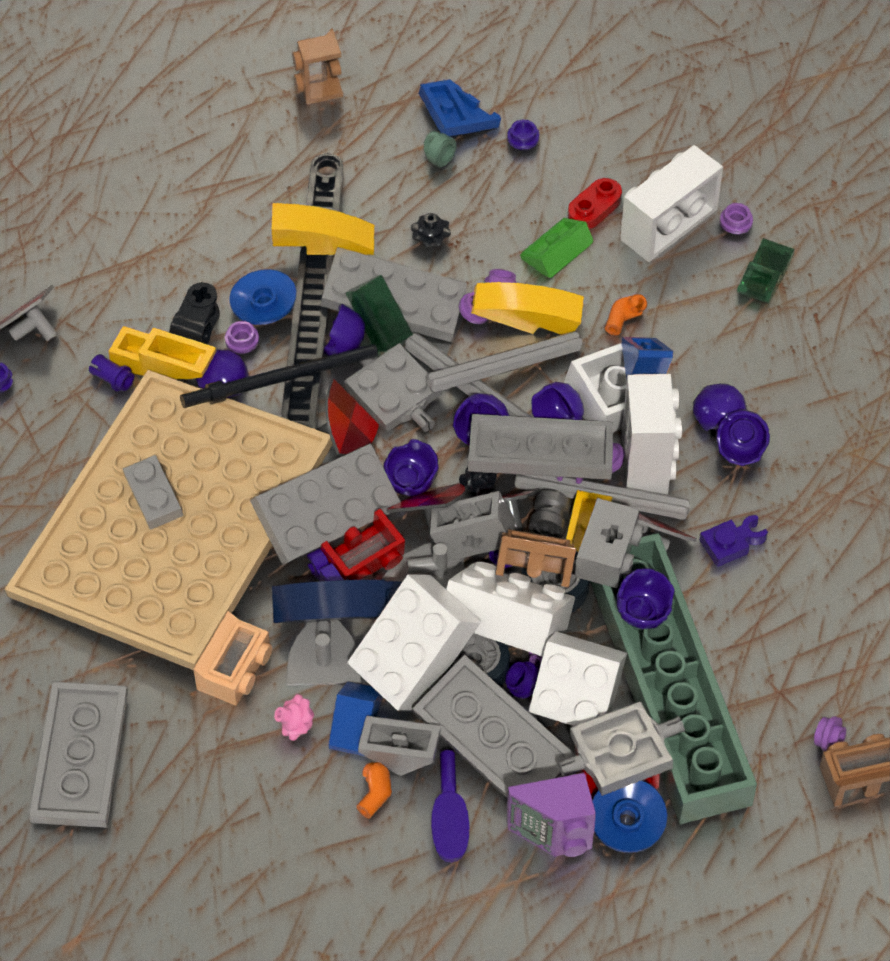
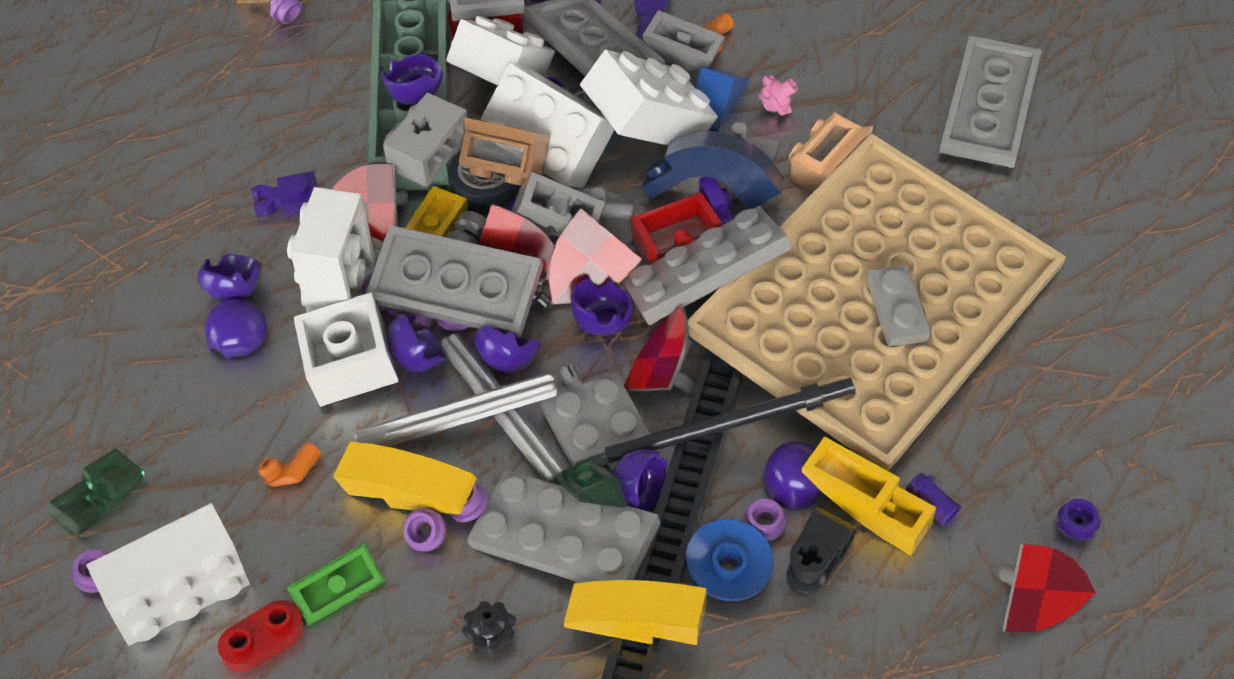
camera: 165 degrees left, 0 degrees up
blue slope [622,337,673,380] -> none

